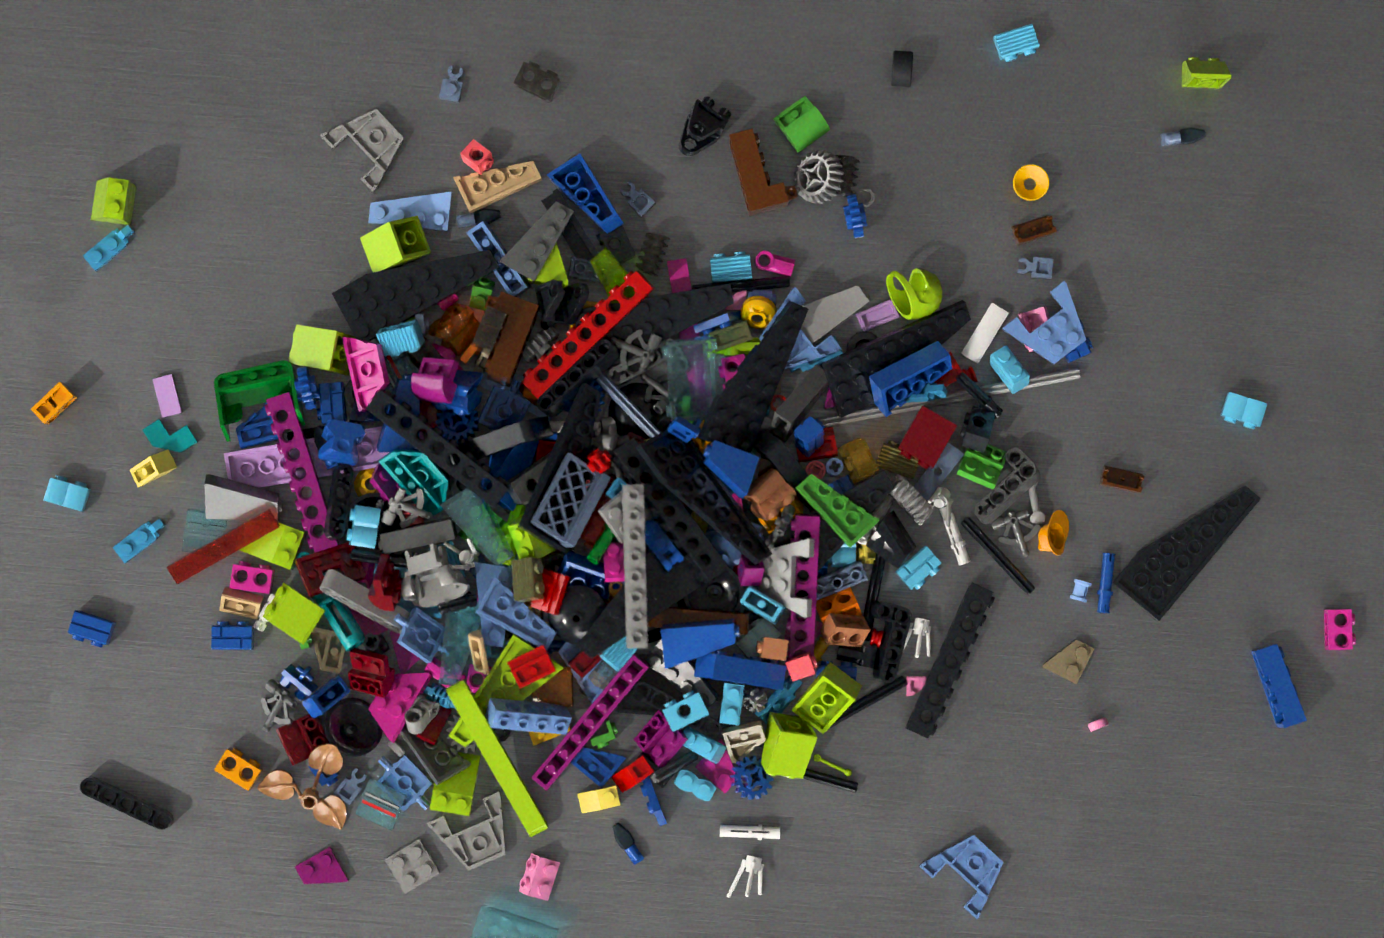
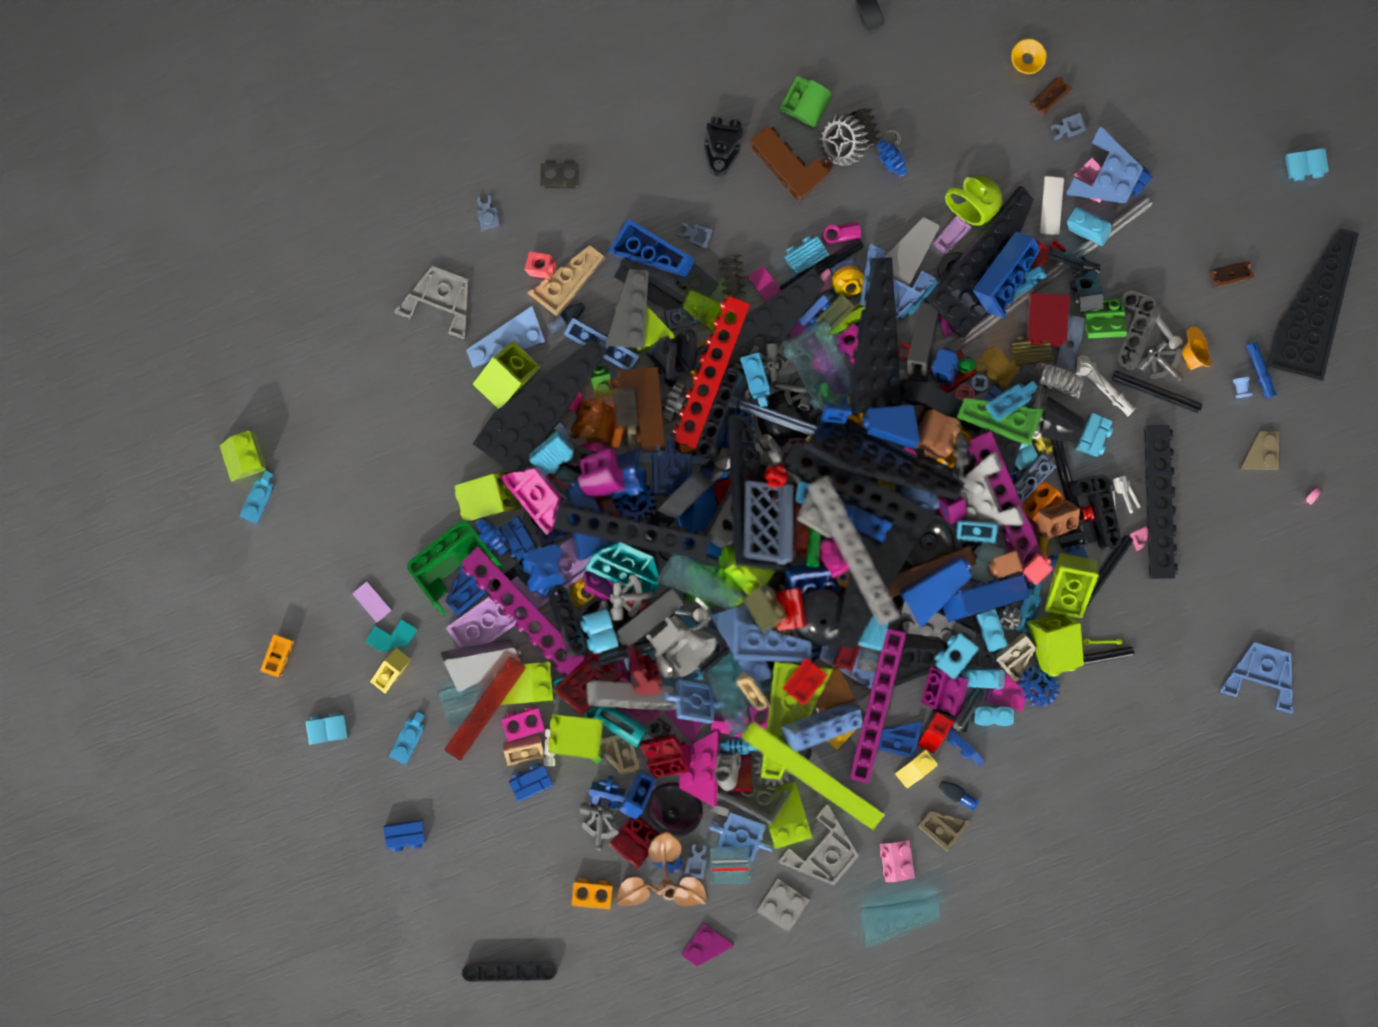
camera: 20 degrees left, 0 degrees up
bright green bracket [590,719,618,749] -> none
white pin [720,824,780,840] -> none
white plant [727,855,764,898] -> none
none -> dark azure hinge [740,352,770,407]
none -> dark tan wing [917,811,971,851]
none -> green hinge [959,356,975,373]
none -> dark azure hinge [986,382,1038,422]

